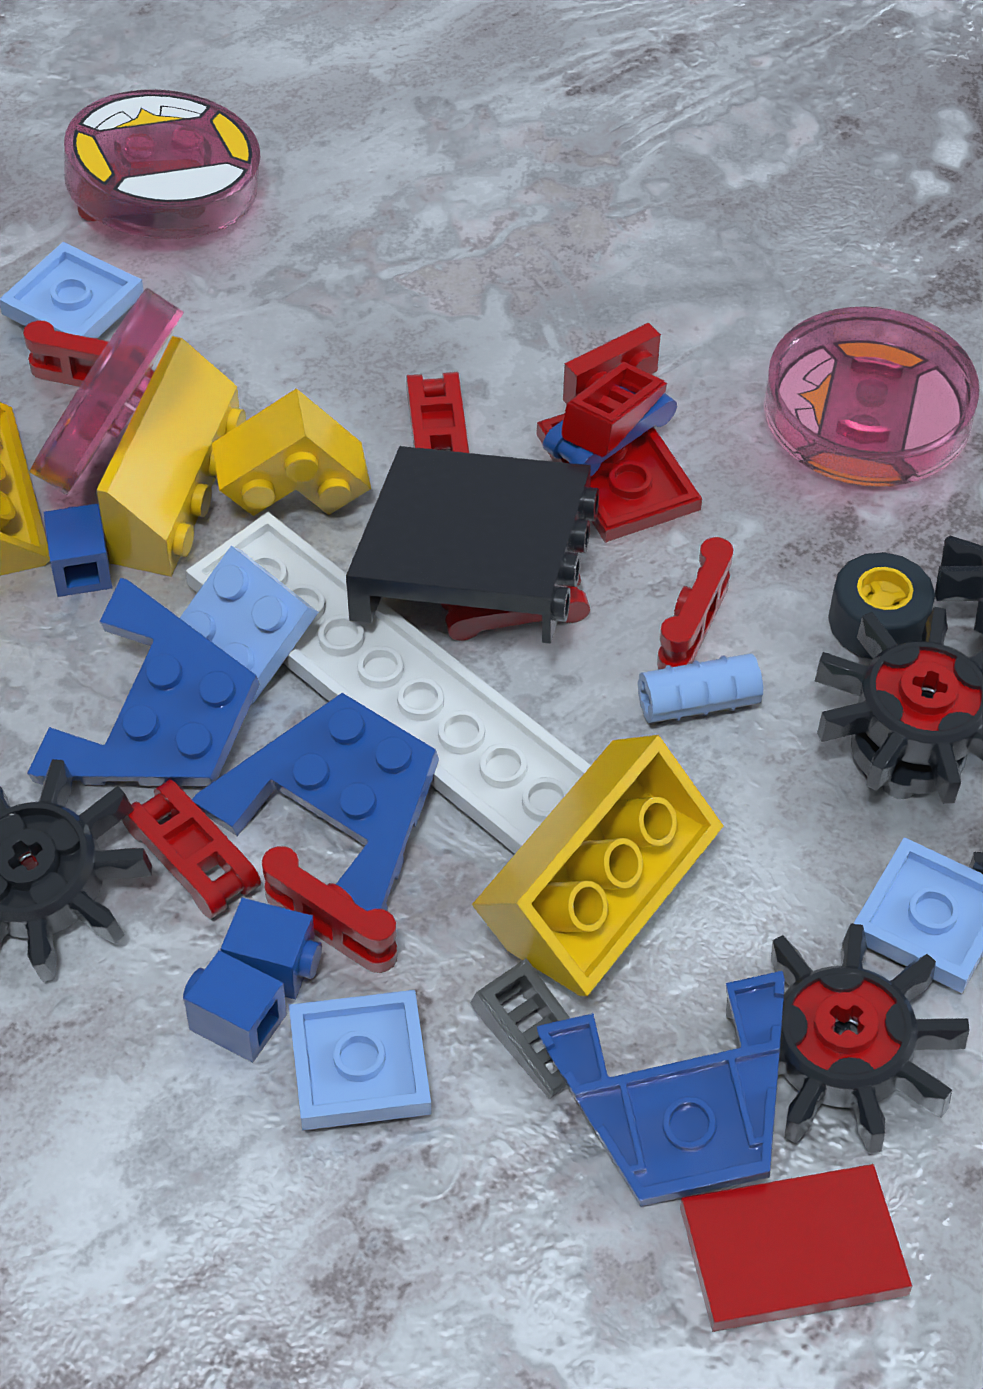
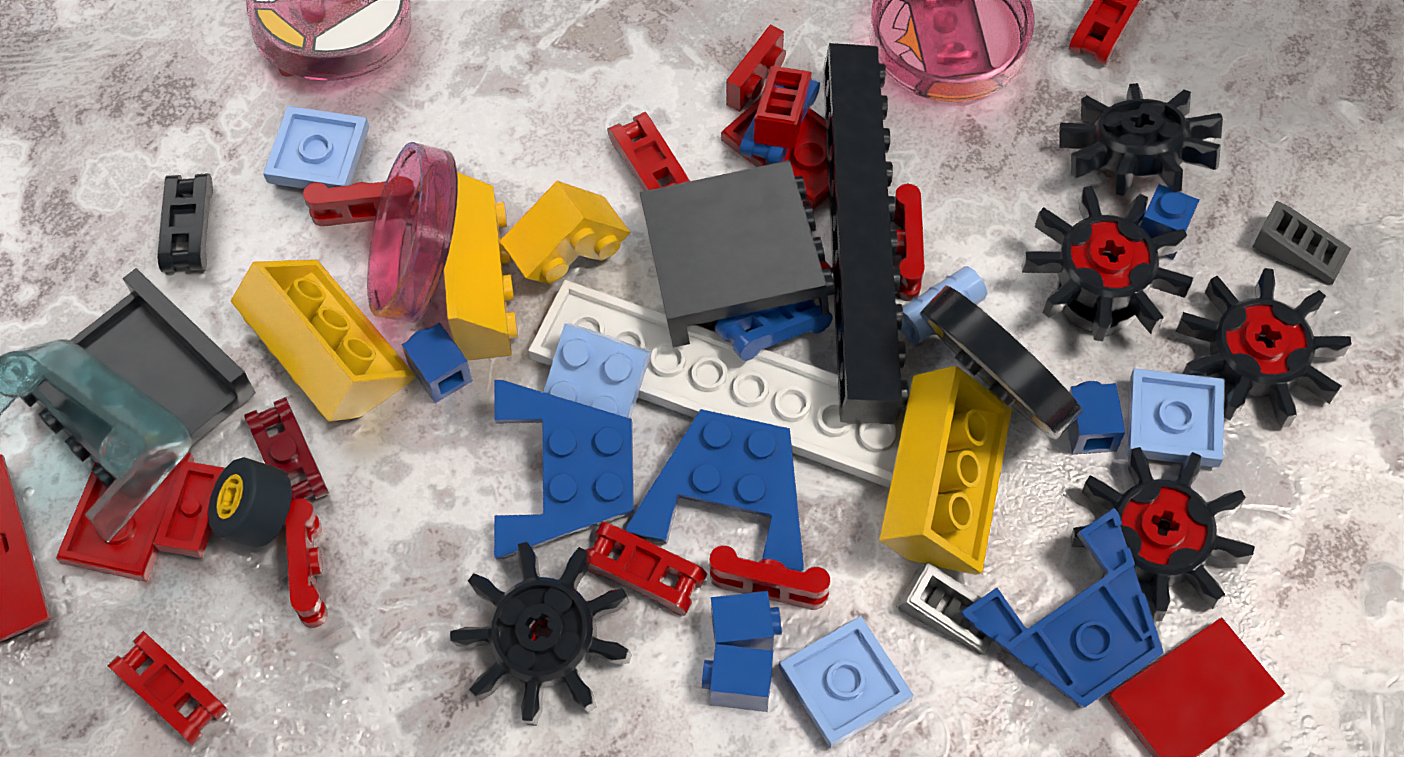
camera: 20 degrees left, 10 degrees up
black wheel [828,552,935,659] -> none
none -> blue plate [715,299,833,361]
none -> black brick [823,43,909,424]
none -> black piece [920,285,1083,440]
none -> blue brick [1068,381,1125,455]

